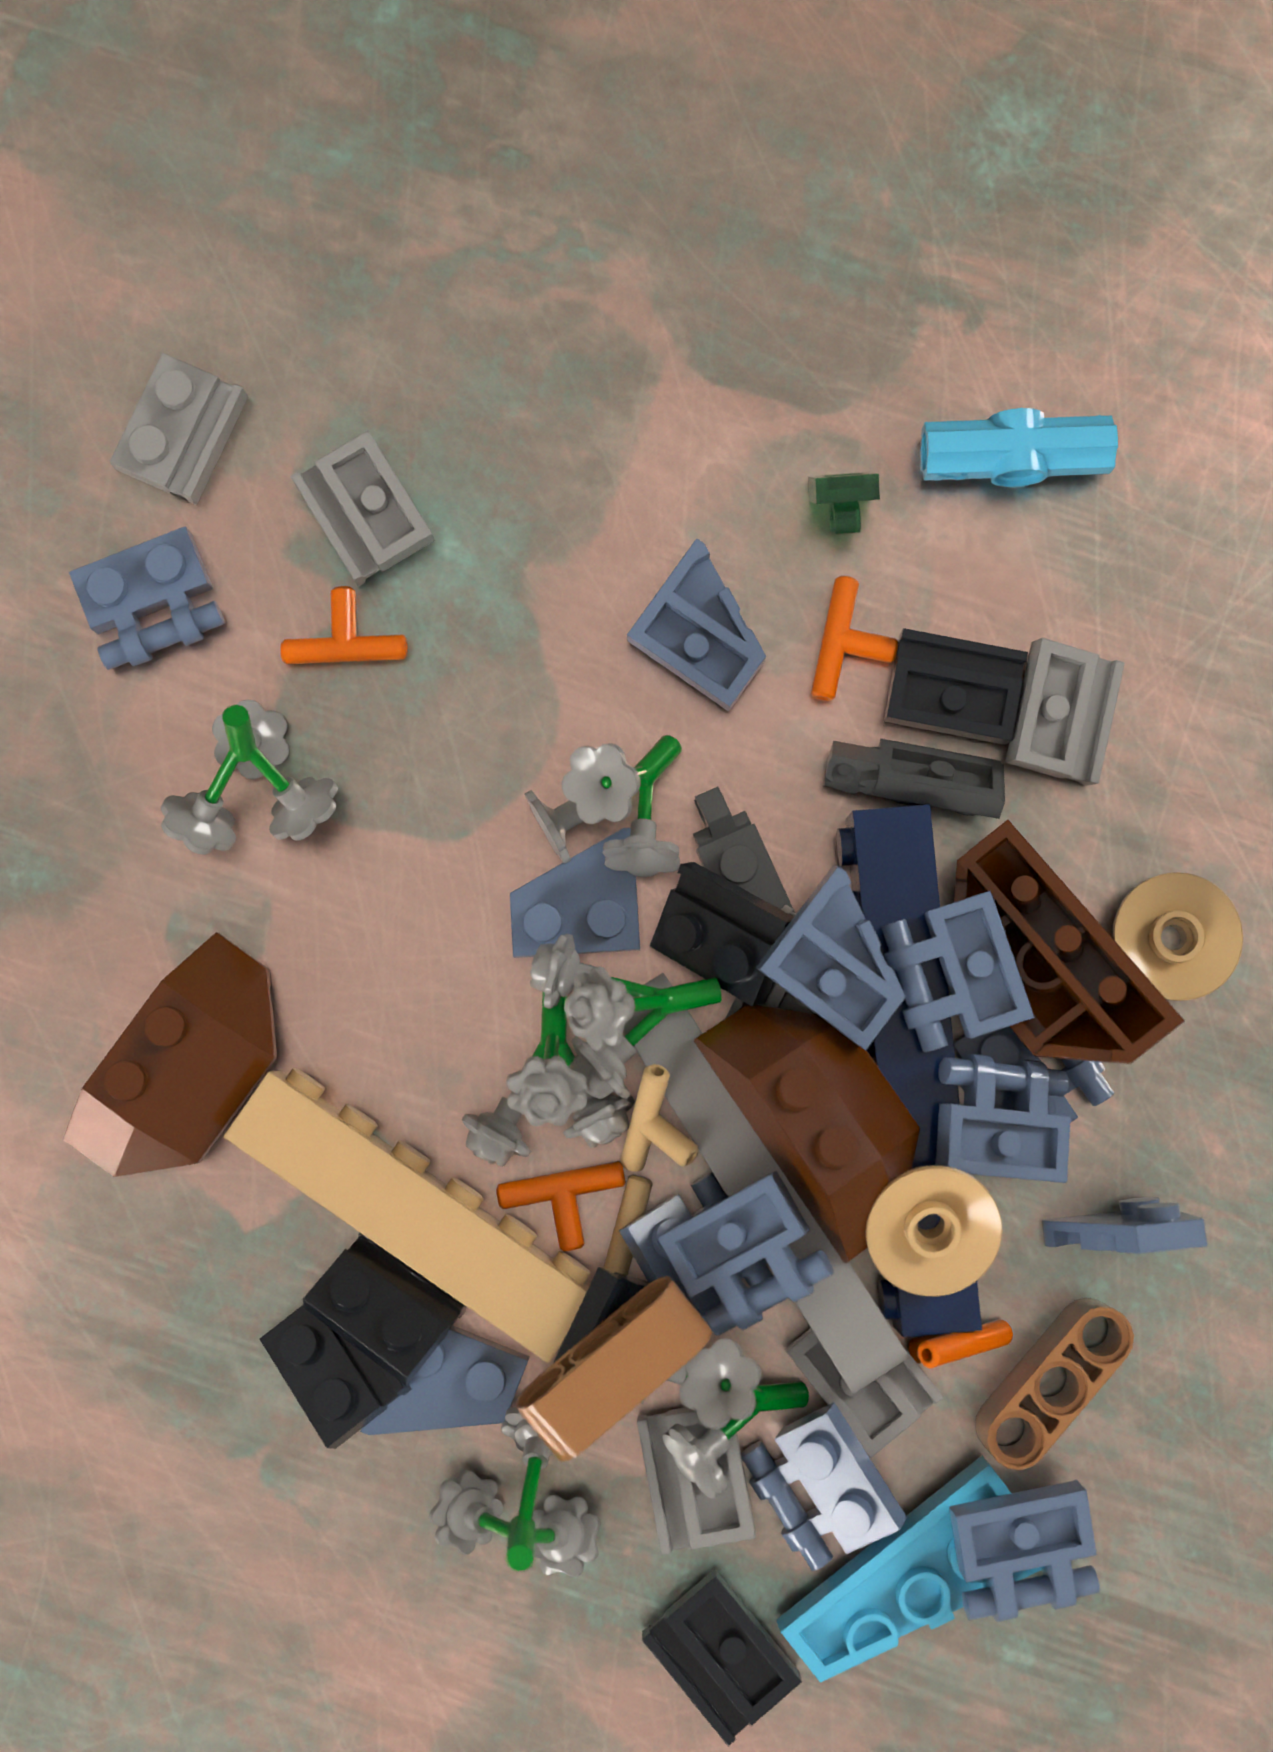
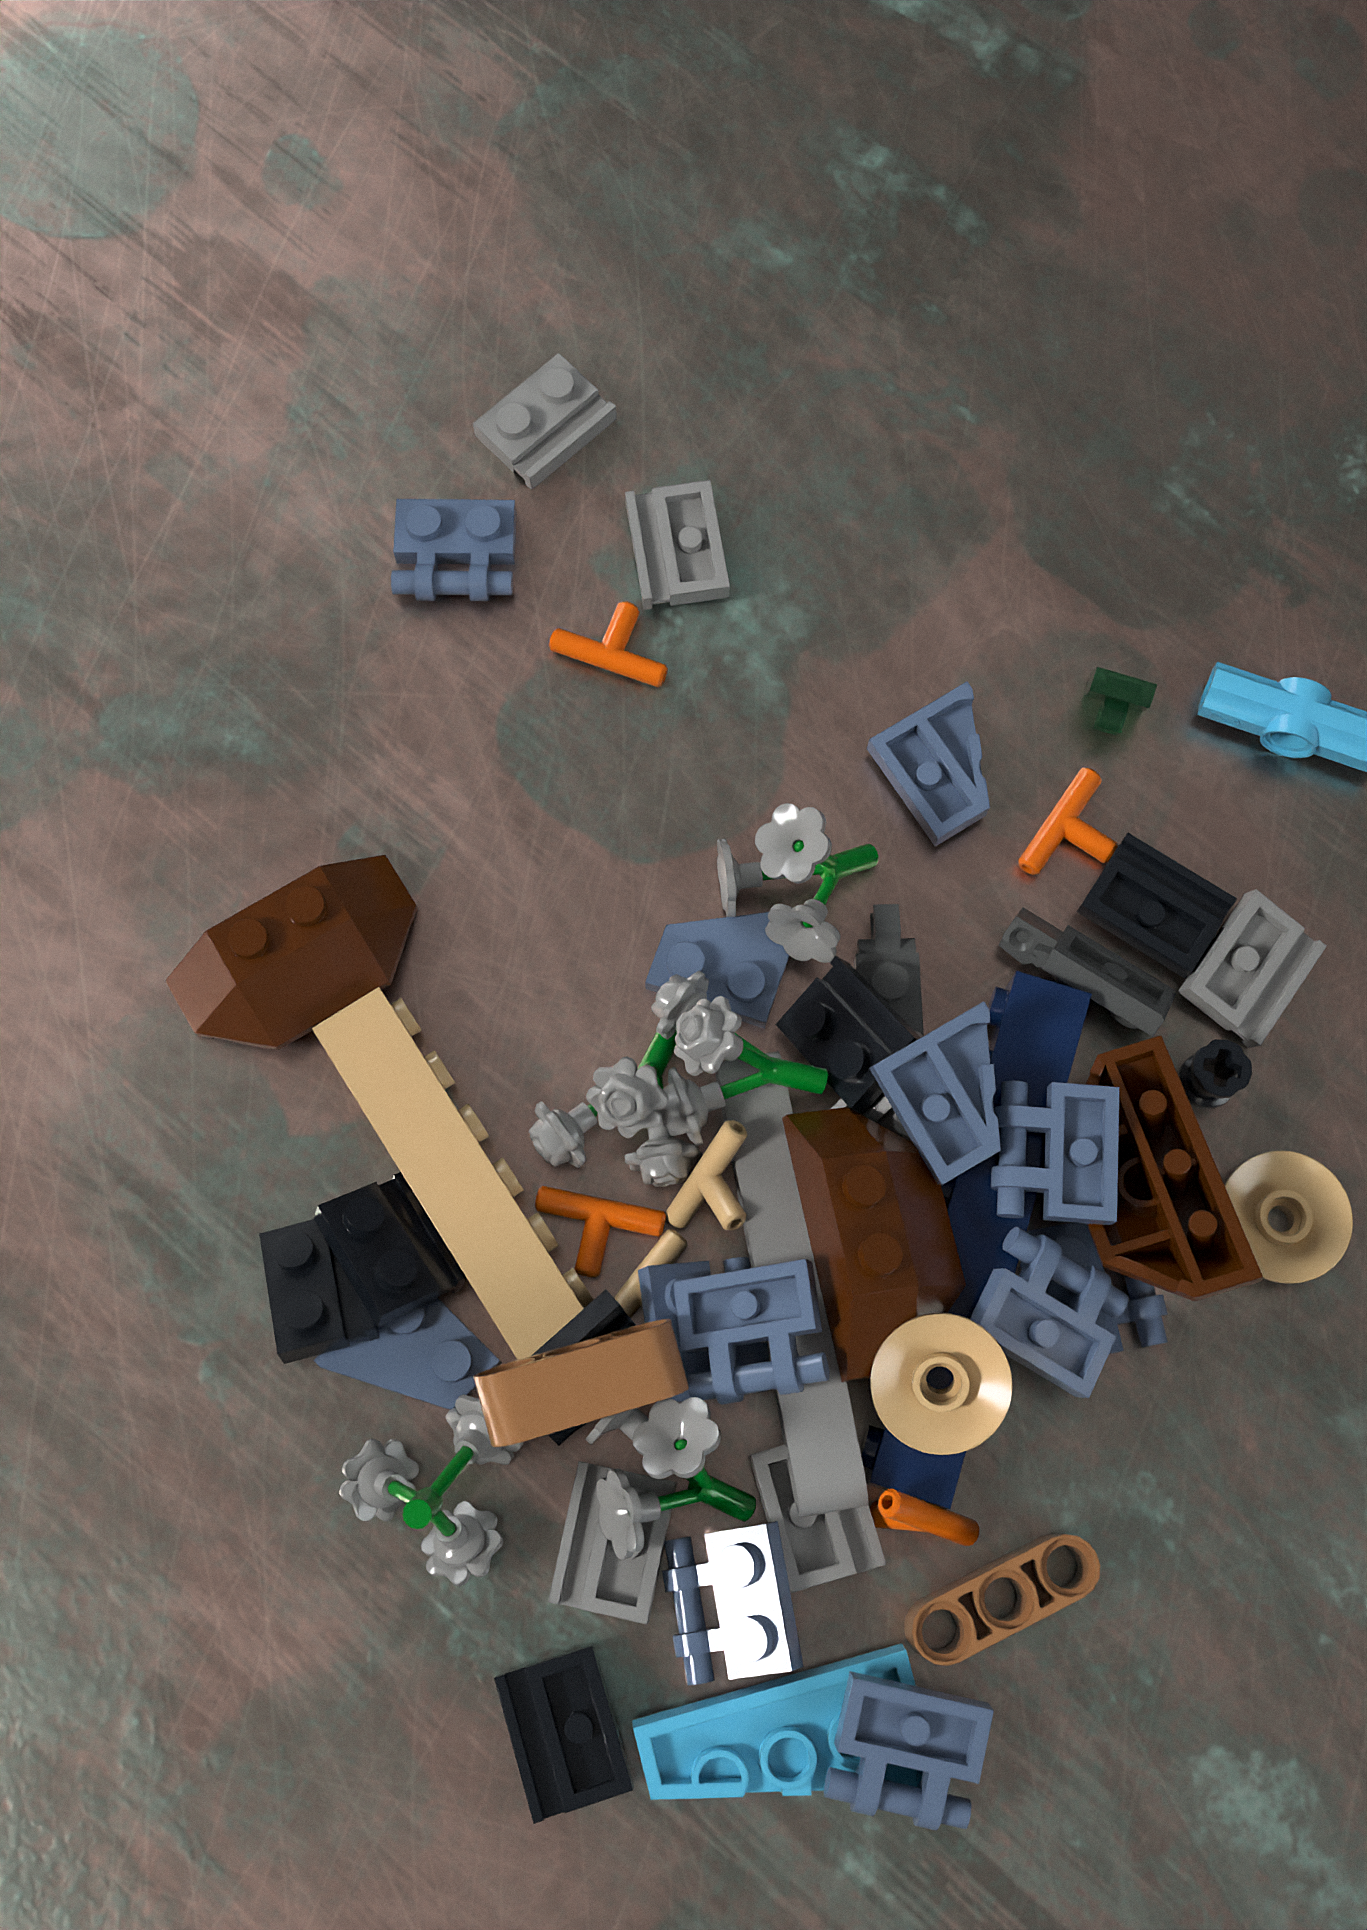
camera: 20 degrees right, 10 degrees down
light grey plant [161,700,338,855] -> none
sand blue wing [1042,1197,1207,1254] -> none
none -> black bush [1178,1039,1252,1109]

